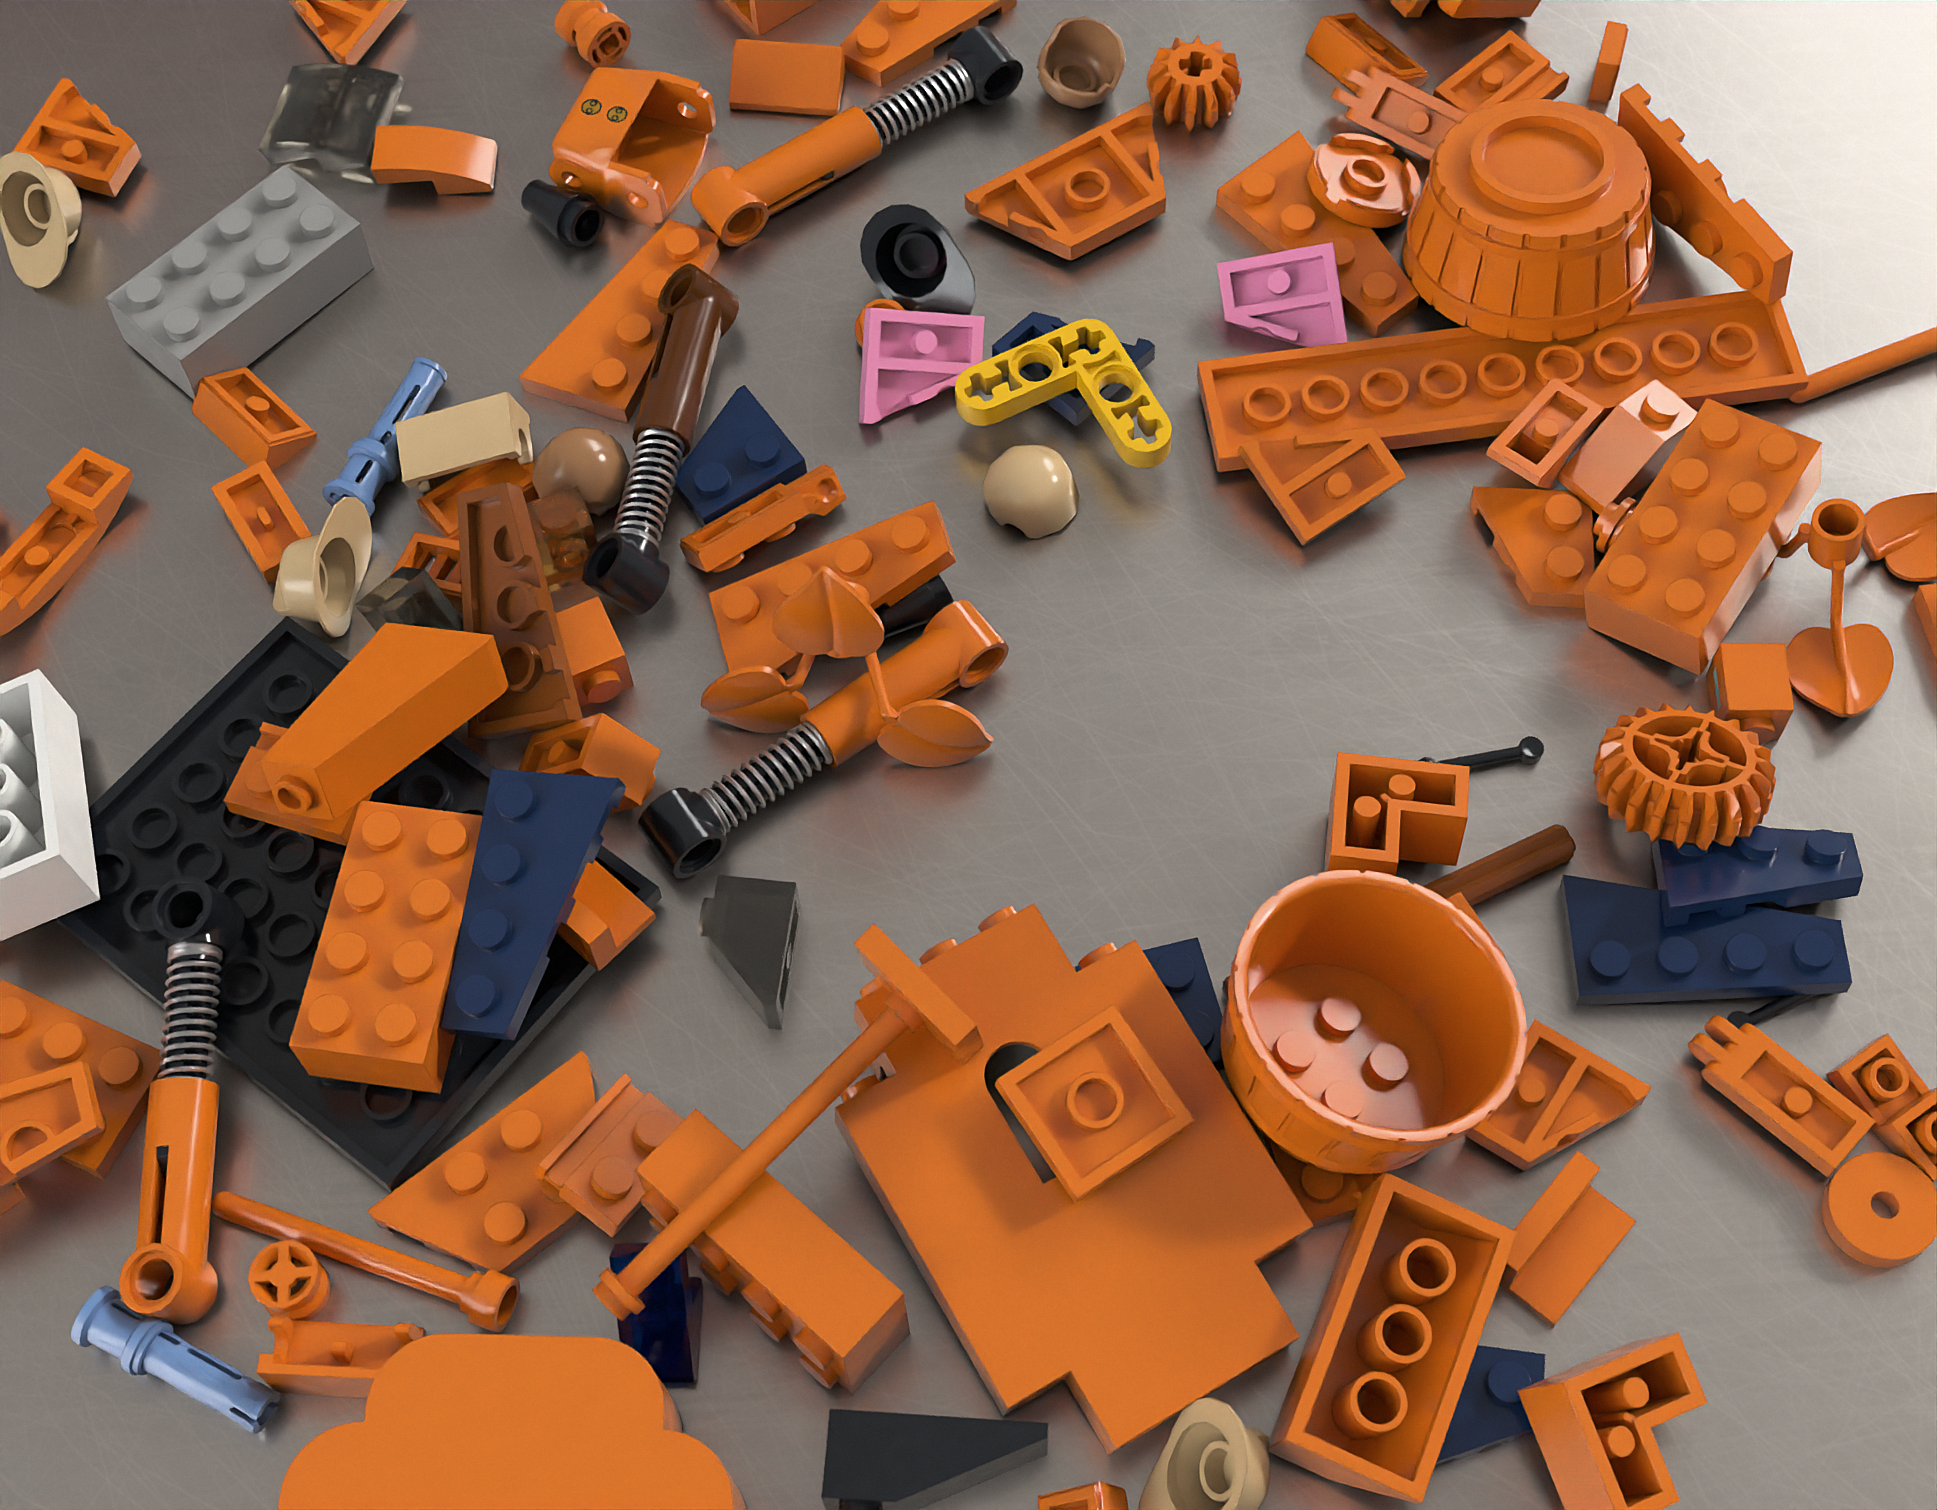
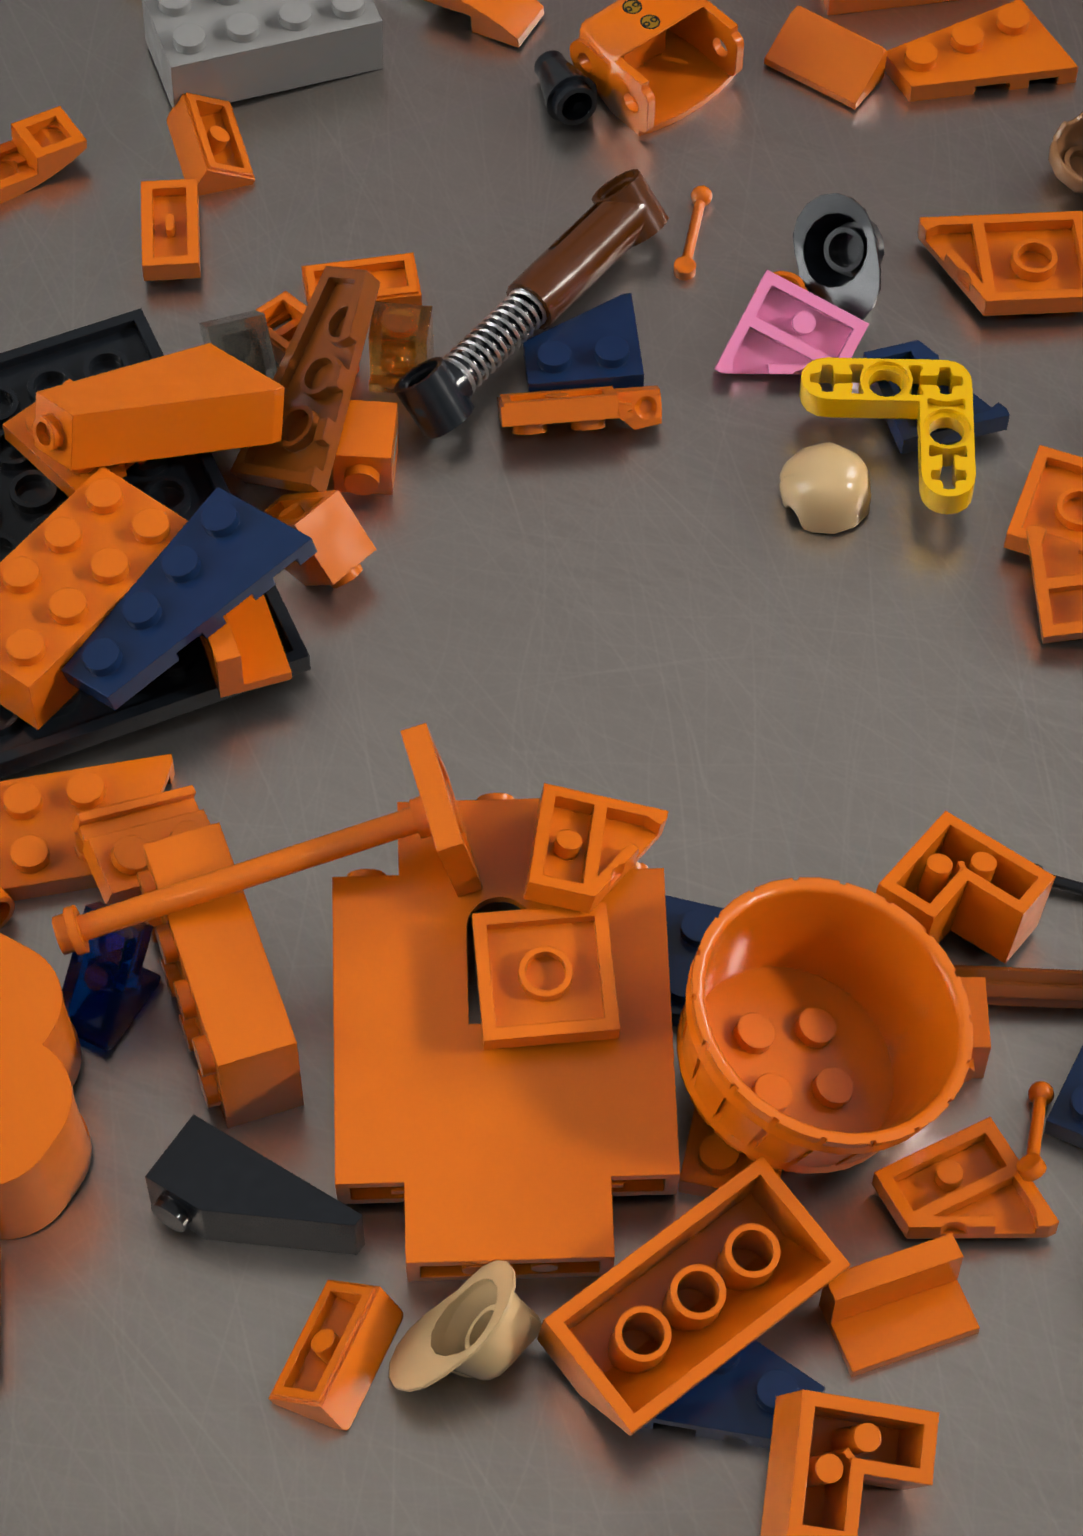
camera: 25 degrees right, 5 degrees down
tan piece [272,497,372,637] -> none
medium blue pin [322,357,447,517] -> none
tan hinge [395,391,533,493] -> none
orange wing [519,219,723,424] -> none
medium nougat hair [532,427,630,519] -> none
piece [637,600,1009,878] -> none
piece [690,26,1023,247] -> none
clear smoke slope [699,875,801,1030] -> none
orange plant [700,565,993,767] -> none
orange wing [708,500,957,676] -> none
black cone [874,574,954,639] -> none
none -> orange wing [523,783,668,913]
none -> orange hinge [673,185,712,281]
none -> orange hinge [1016,1081,1054,1182]

